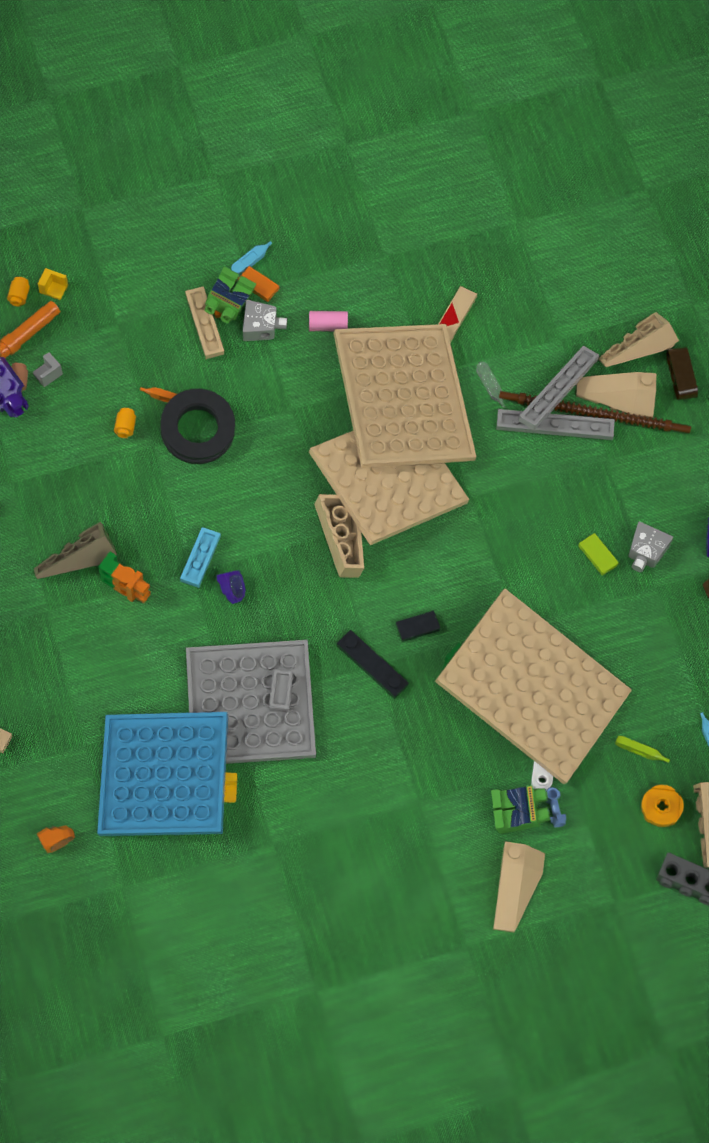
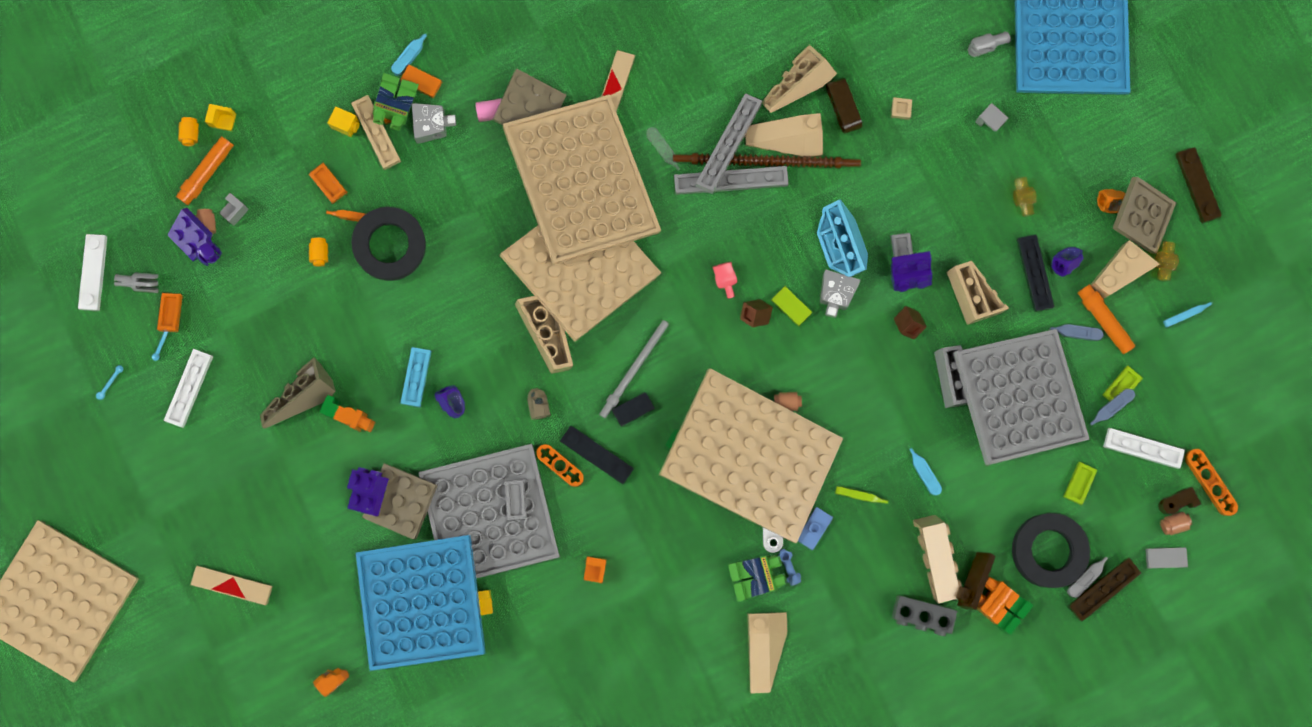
camera: 10 degrees left, 15 degrees up
light orange plate [641,785,684,827] -> none
none -> orange tile [309,163,348,204]
none -> yellow brick [327,106,360,137]
none -> dark purple plate [347,467,389,517]
none -> dark tan plate [362,463,438,540]
none -> dark tan plate [492,69,566,125]
none -> dark tan rock [528,388,551,420]
none -> orange beam [537,444,584,487]
none -> orange panel [584,557,607,583]
none -> light grey bar [599,320,669,418]
none -> coral piece [712,261,738,299]
none -> copper panel [740,299,773,328]
none -> nougat brick [774,392,802,411]
none -> medium blue plate [798,507,833,550]
none -> medium azure wedge [817,199,868,277]

